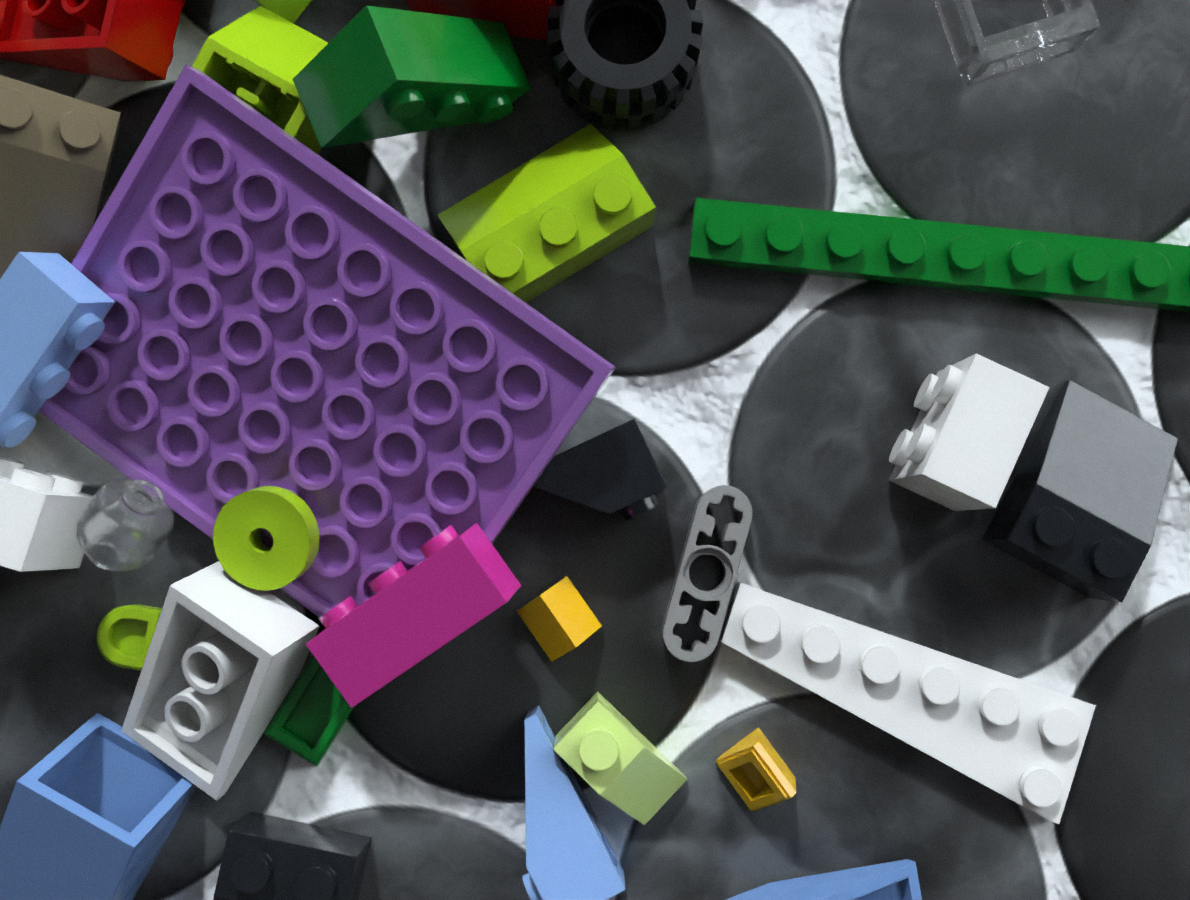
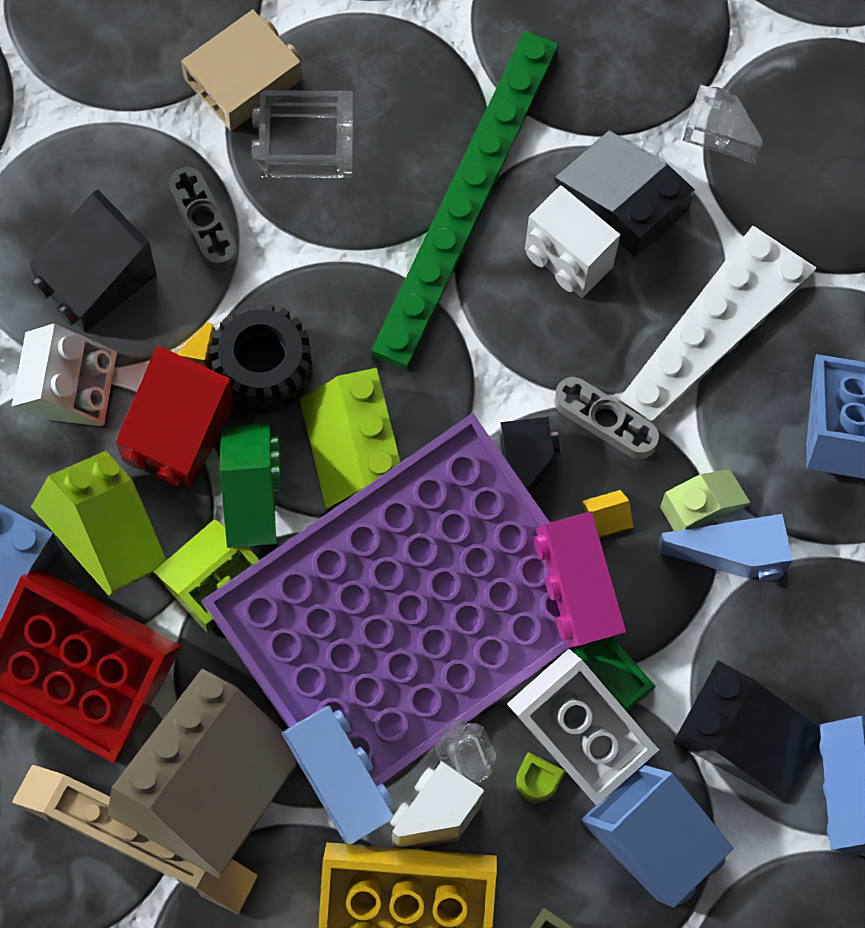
camera: 75 degrees left, 15 degrees down
lime piece [213,486,320,591] -> none
yellow slope [715,727,797,812] -> none

